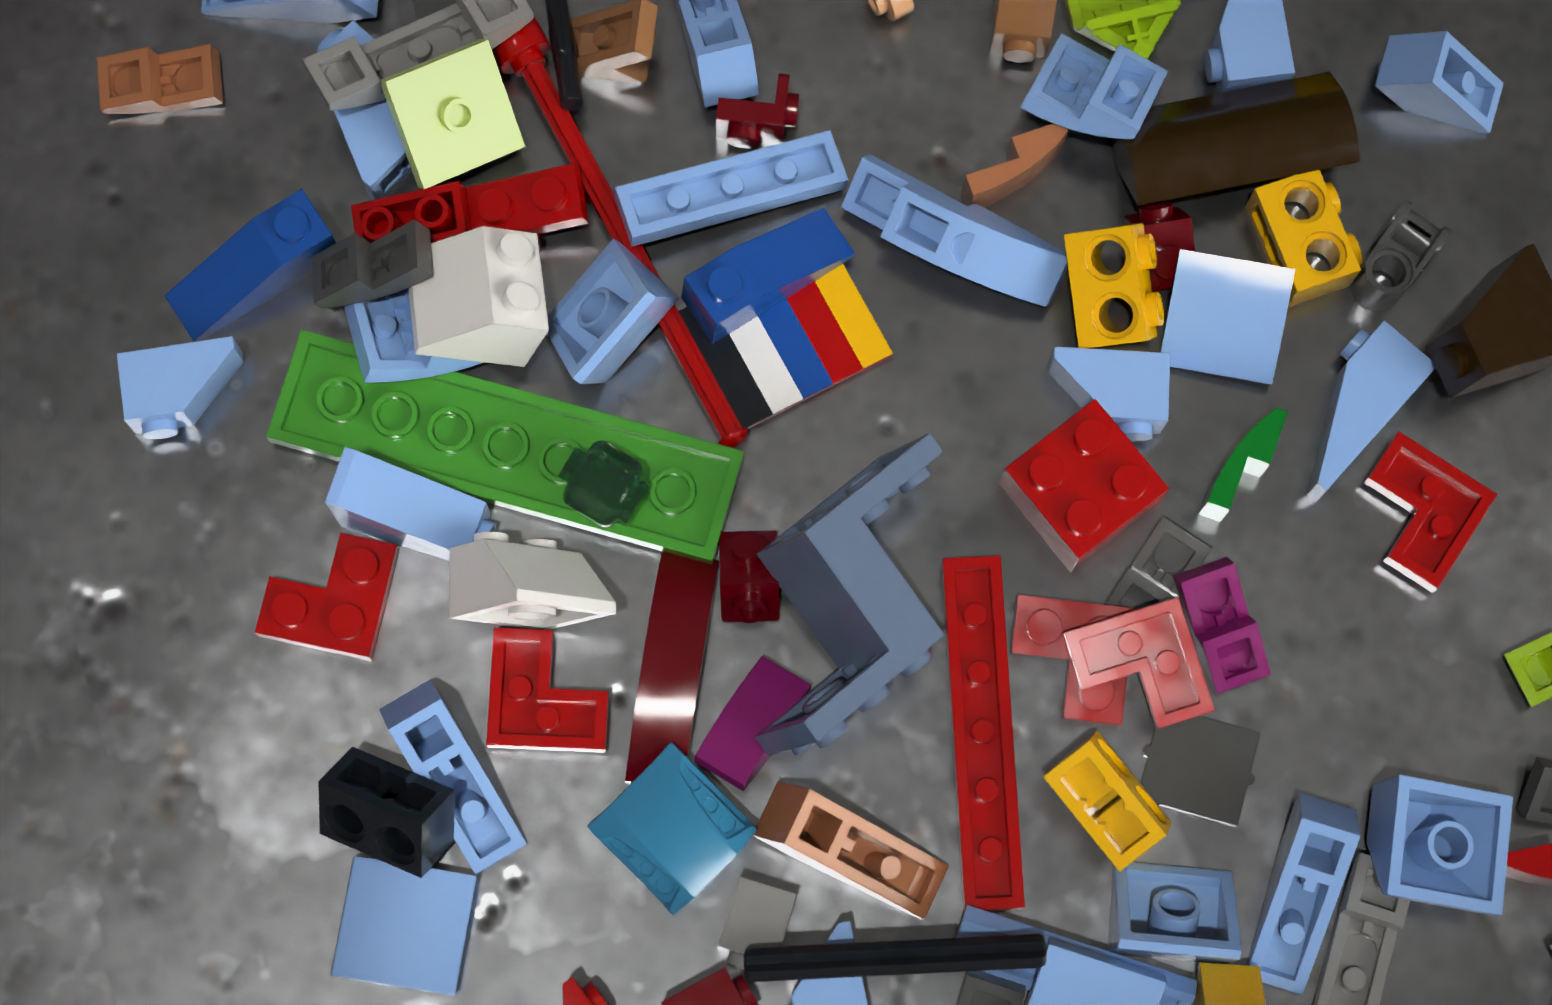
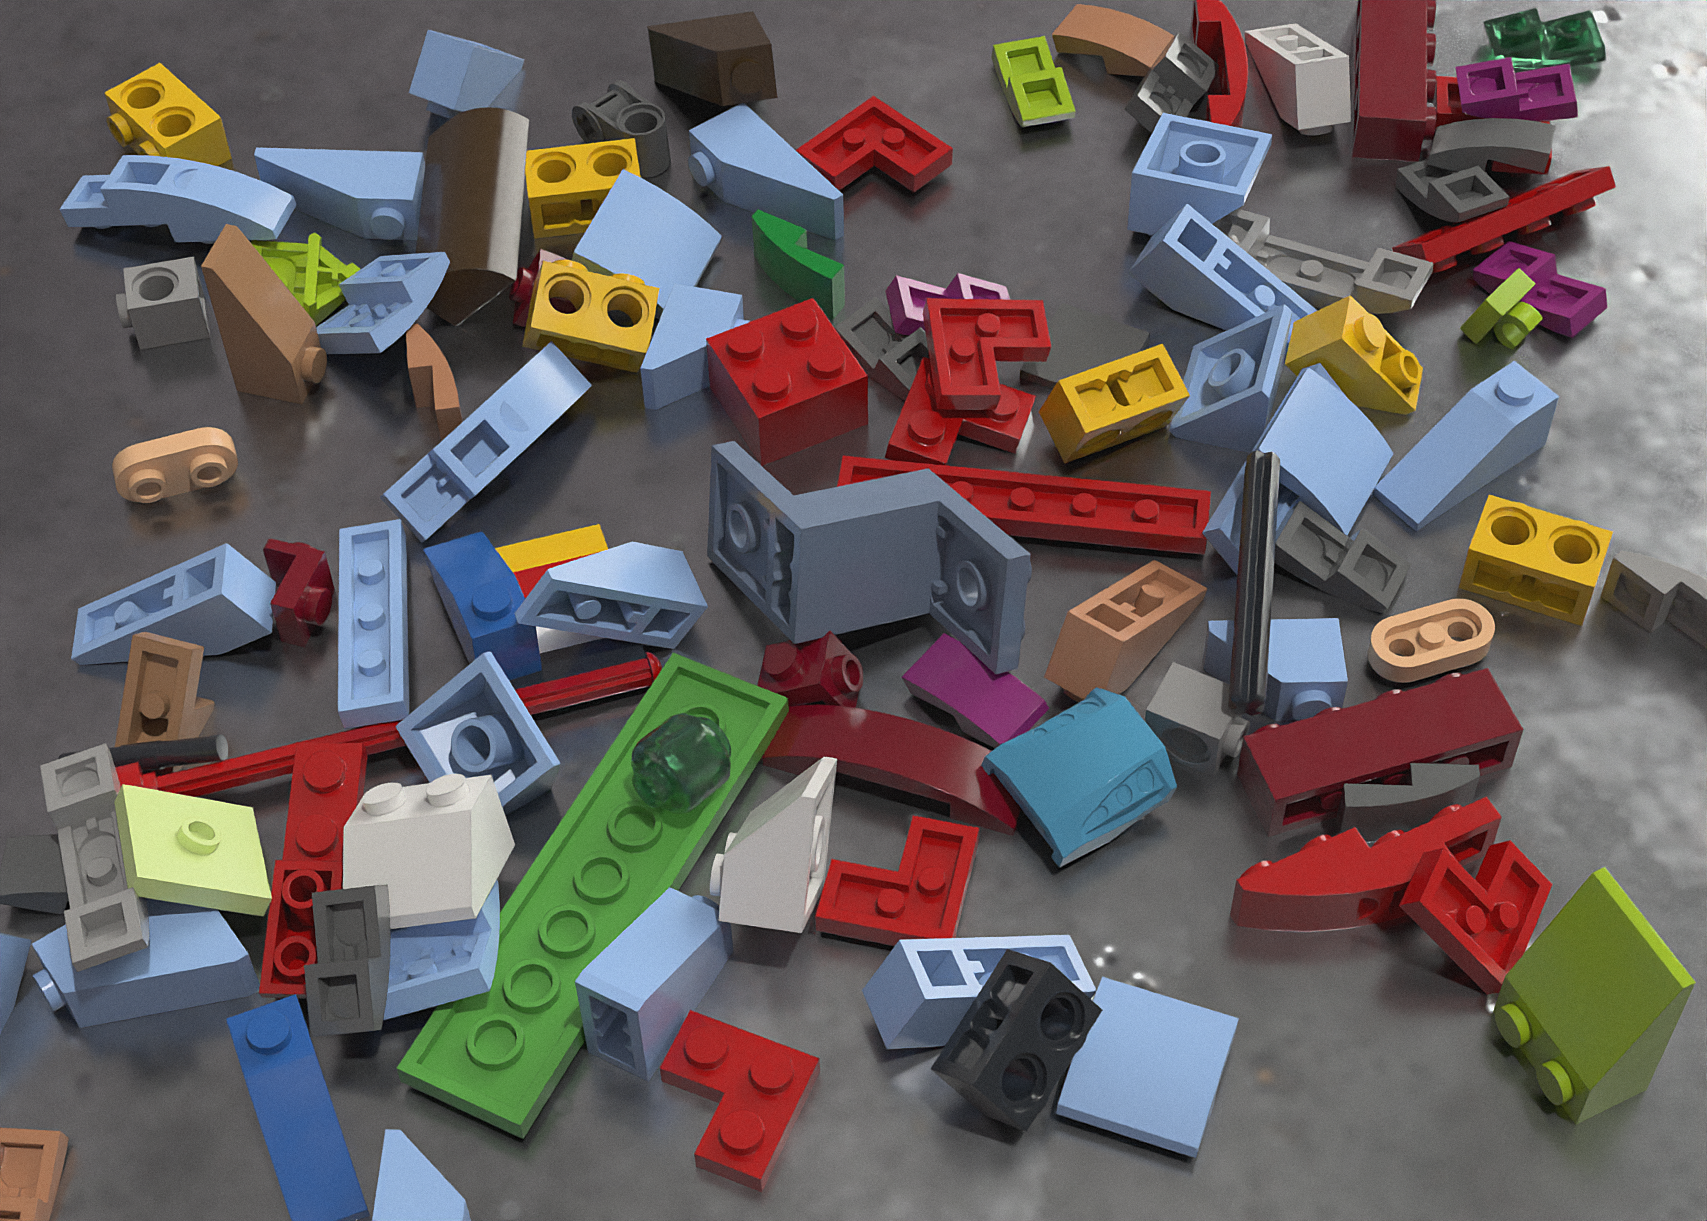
camera: 75 degrees left, 25 degrees down
none -> light blue slope [514,541,708,649]

